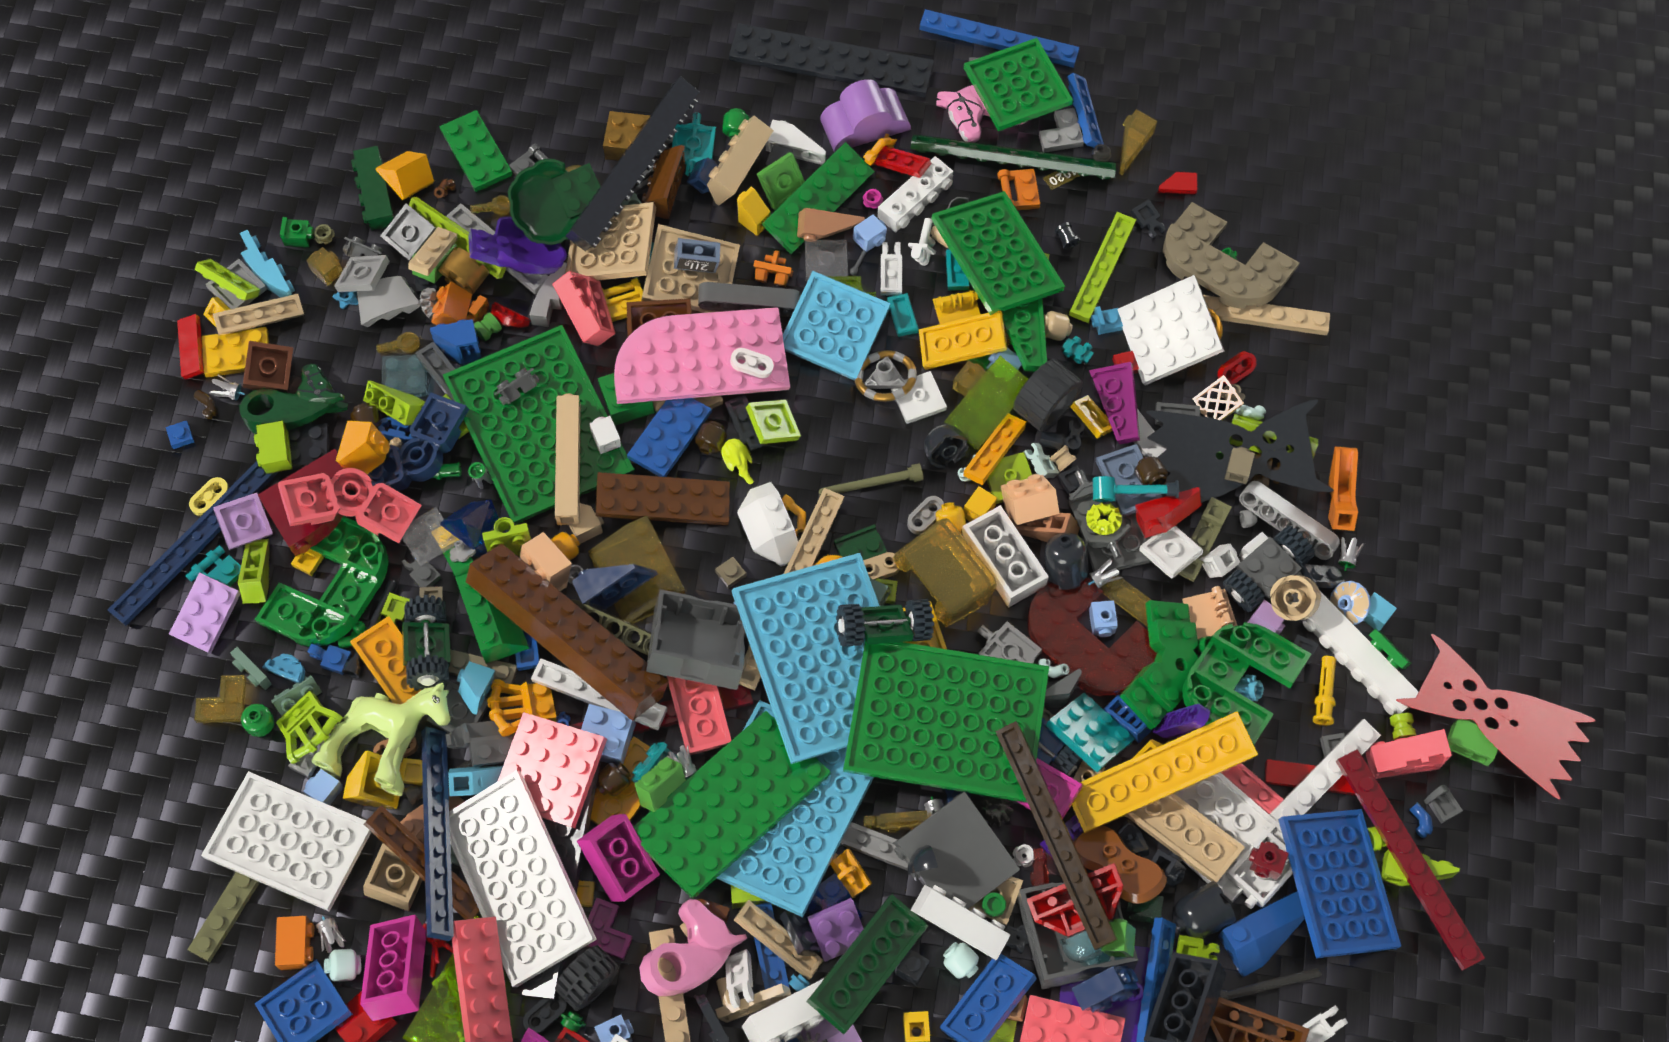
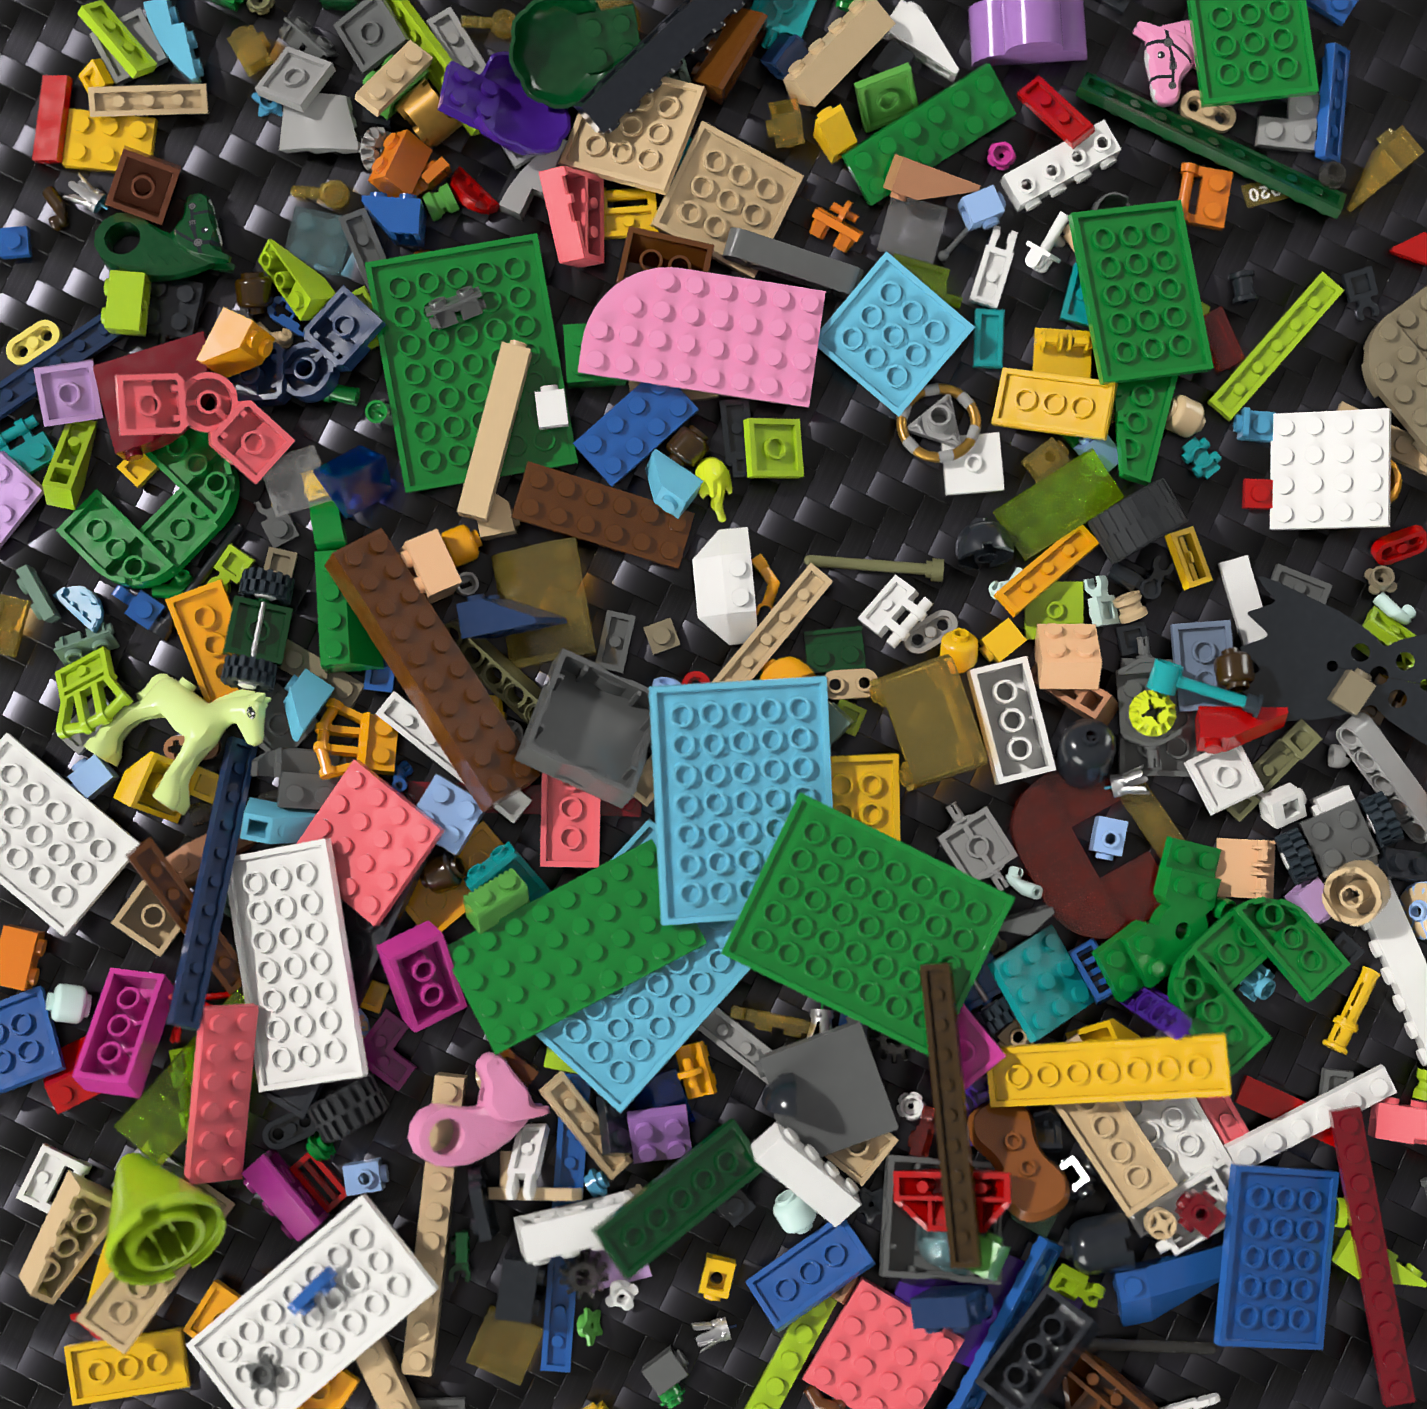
camera: 15 degrees right, 20 degrees up
green head [241,704,275,737] -> none
flat silver piece [316,916,346,953] -> none
light grey plant [449,540,476,562] -> none
lime plate [482,517,531,556] -> none
flat silver piece [666,745,697,778] -> none
sand blue brick [674,238,720,273] -> none
white plate [730,348,774,378] -> none
plate [836,599,934,647] -> none
light orange arm [863,133,897,166] -> none
green tile [982,892,1006,918] -> none
magenta wing [1089,362,1140,445] -> none
light nougat window [1193,375,1244,420] -> none
blue arm [1410,802,1433,838] -> none
none -> dark grey plate [595,610,636,674]
none -> medium azure slope [645,448,703,519]
none -> clear yellow brick [766,98,805,148]
none -> white plate [858,574,933,649]
none -> tan wheel [1143,1207,1177,1240]
none -> tan plate [1179,90,1236,134]
none -> clear red tile [1204,306,1245,372]

